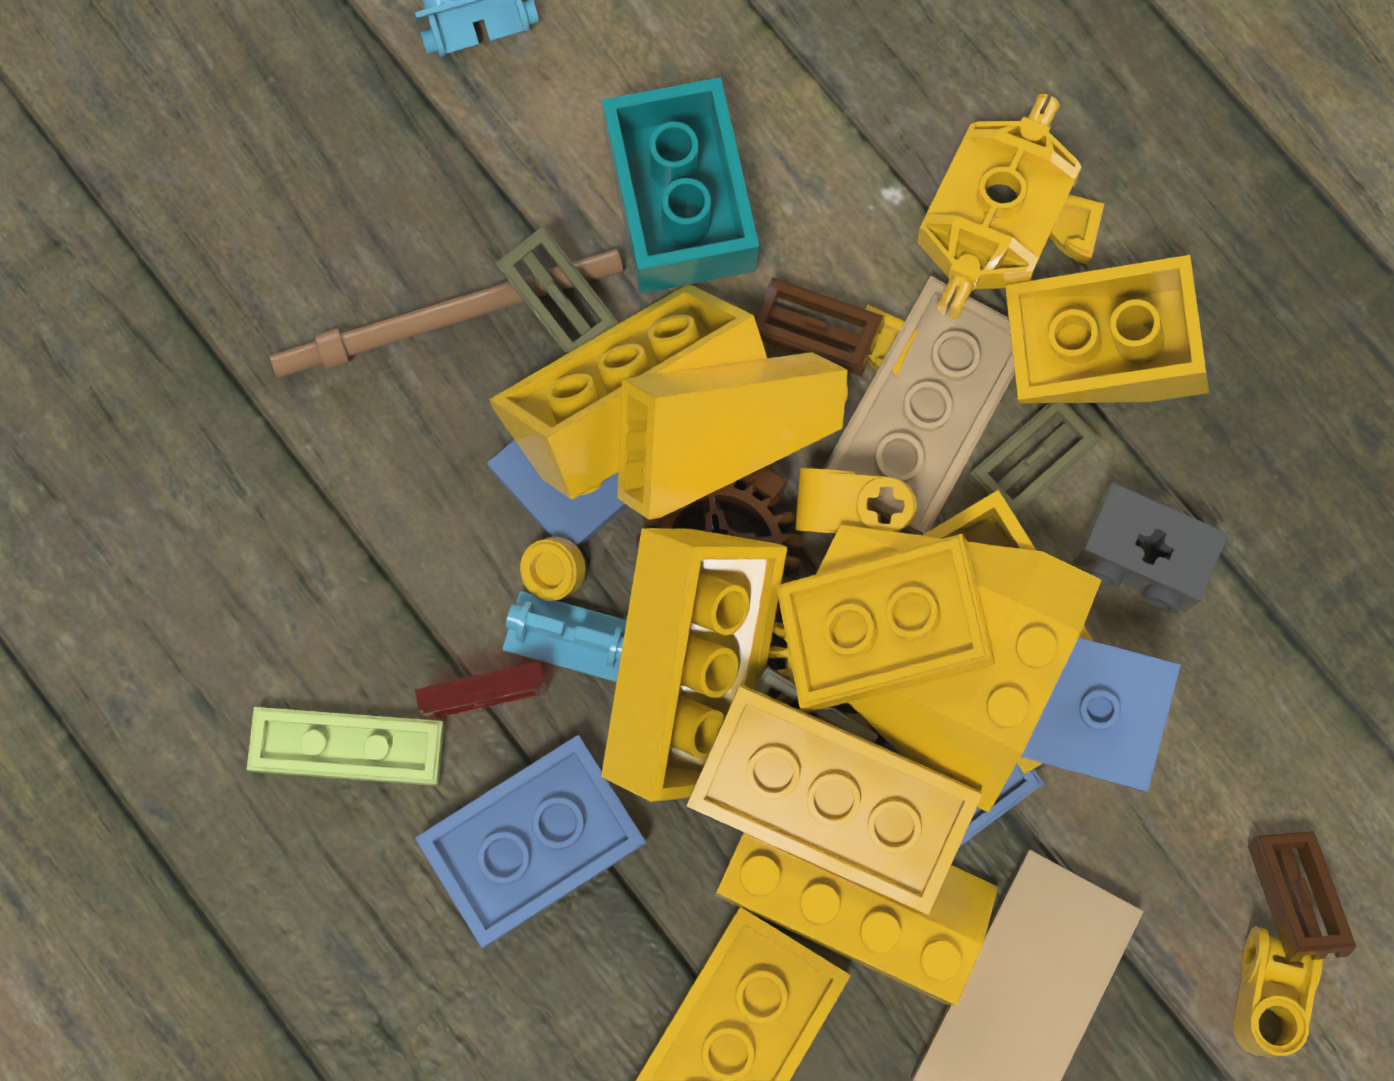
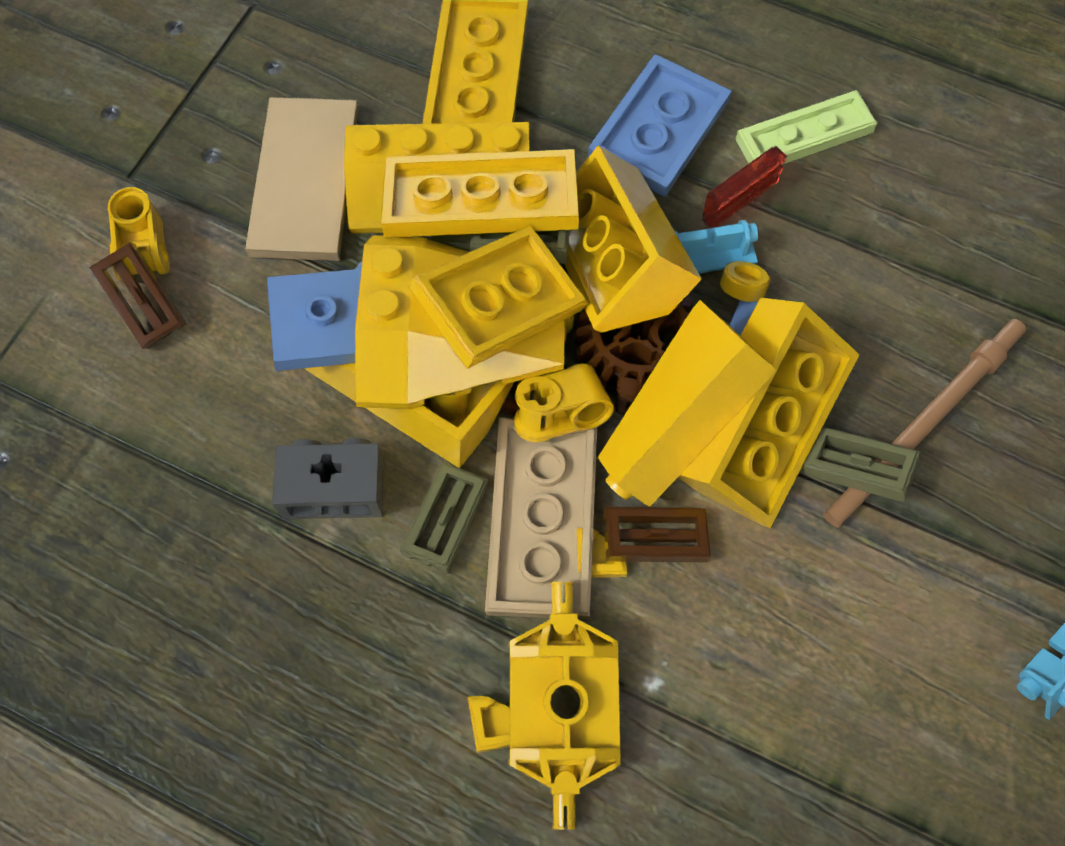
camera: 160 degrees right, 10 degrees down
teal brick [602,77,759,294] -> none
yellow slope [1005,255,1209,404] -> none

